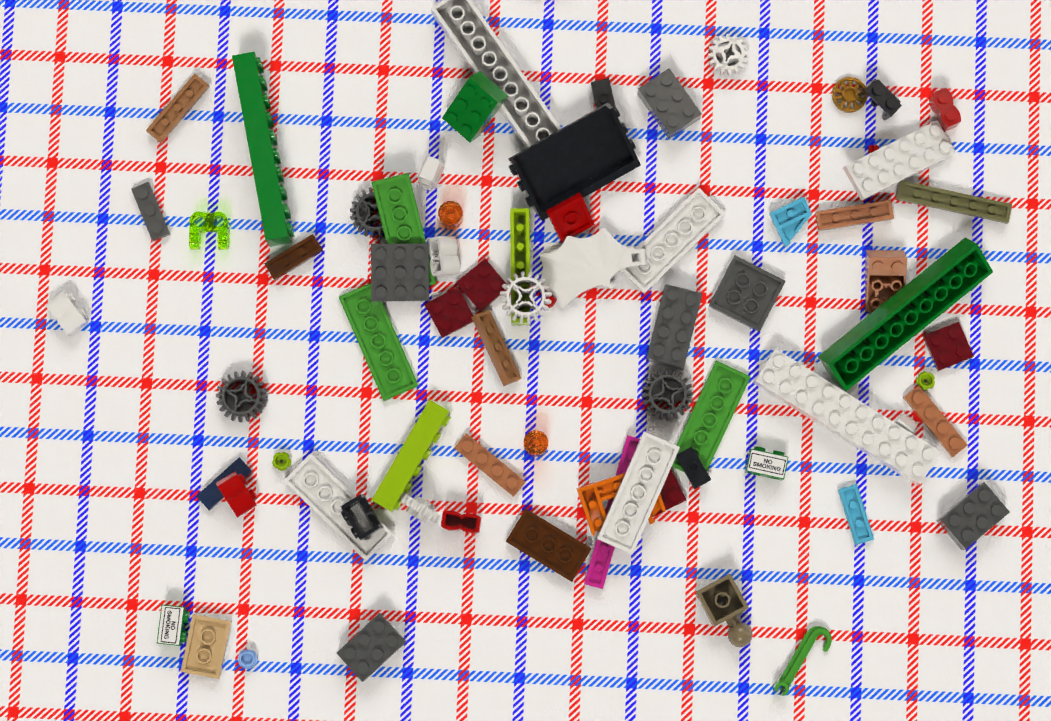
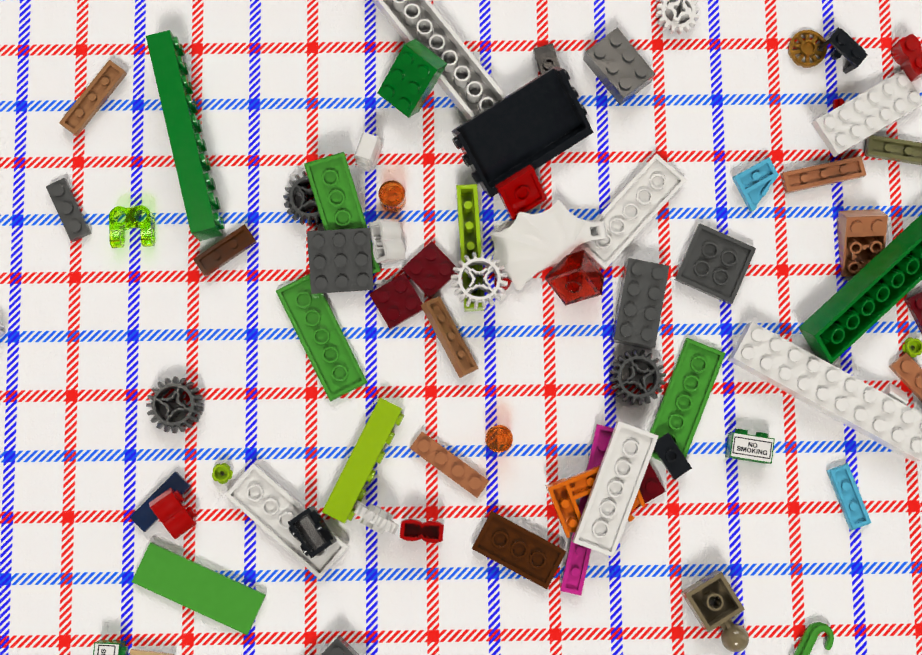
camera: 10 degrees left, 0 degrees up
none -> bright green tile [132,542,266,635]
none -> clear red slope [545,250,604,306]

